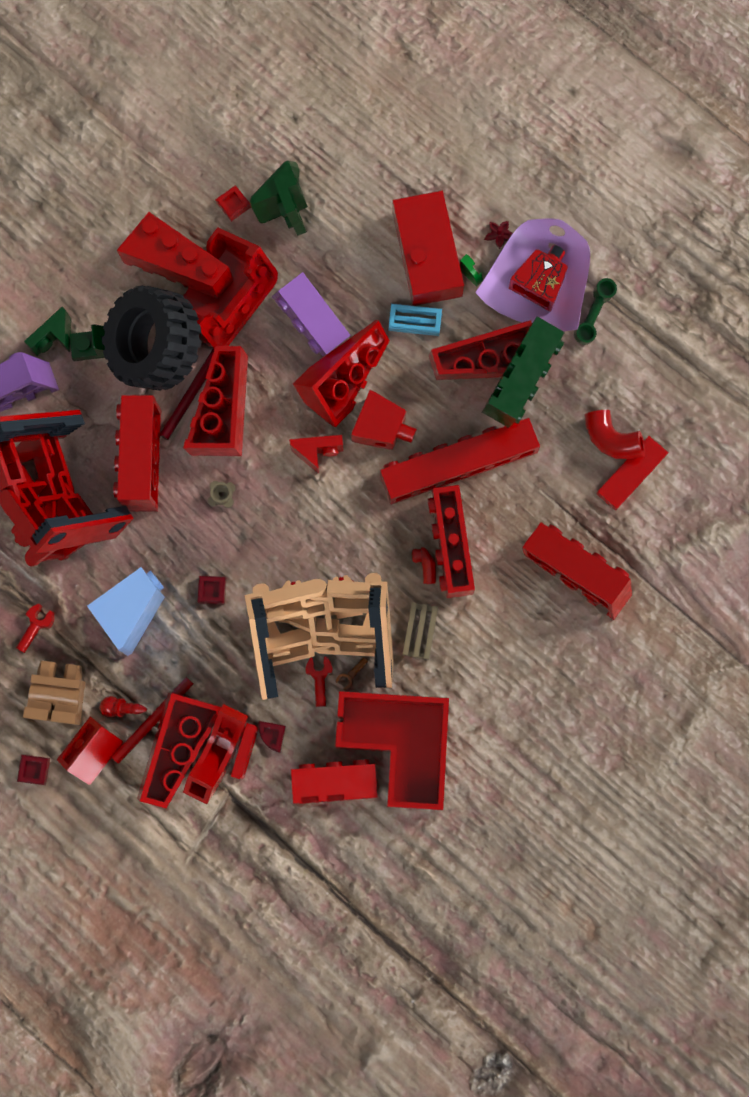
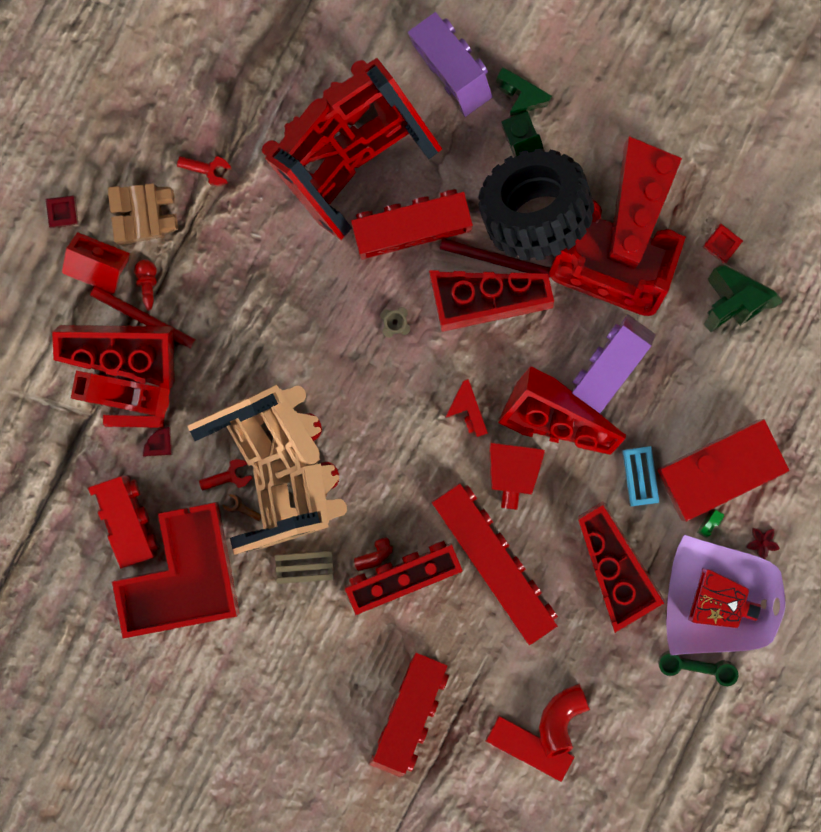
camera: 70 degrees right, 10 degrees up
light blue slope [87,567,165,656] -> none
dark red tile [197,576,227,605] -> none
dark green wedge [482,316,565,428] -> none

